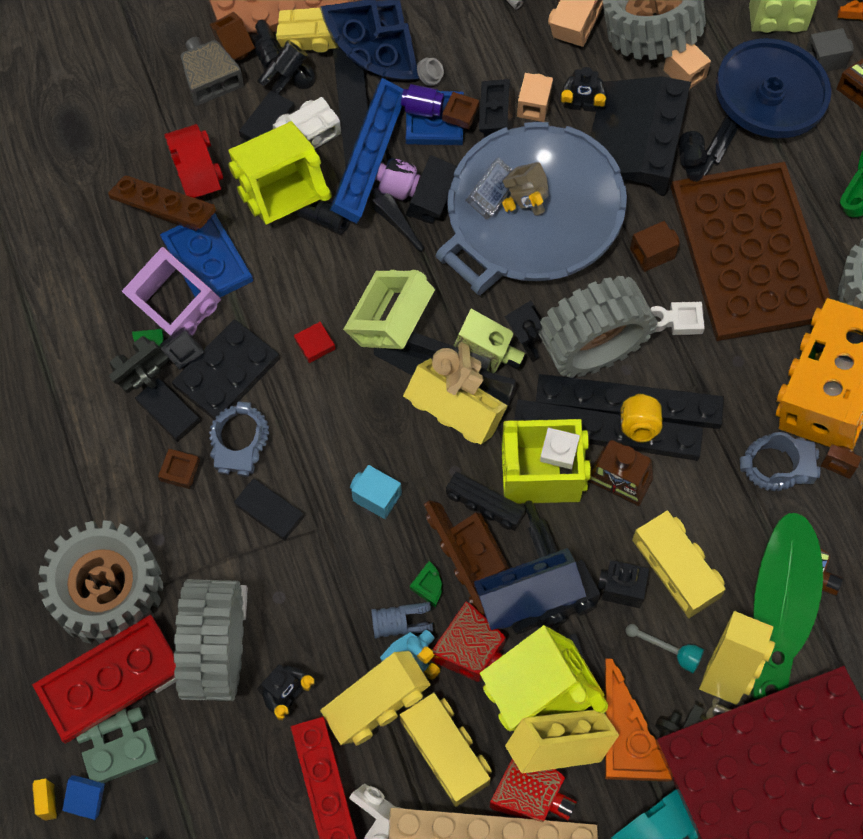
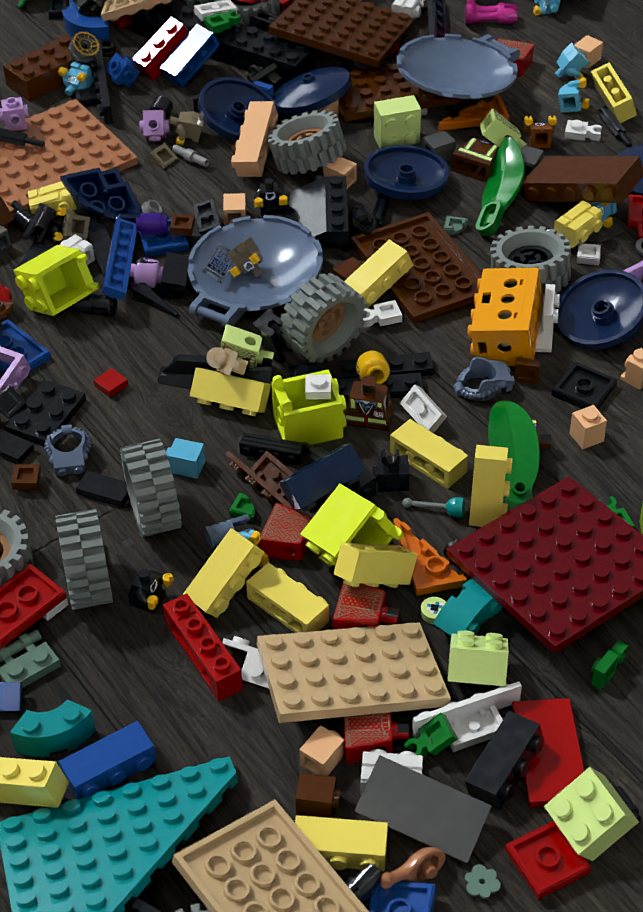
camera: 15 degrees left, 20 degrees down
yellowish green window [343,270,435,349] -> none
none -> dark tan piece [53,207,90,241]
none -> light grey wheel [120,439,182,537]
none -> light yellow brick [344,239,413,309]
none -> white plate [400,385,447,433]
none -> yellowish green tile [421,597,446,624]
none -> sand green tile [444,216,468,236]

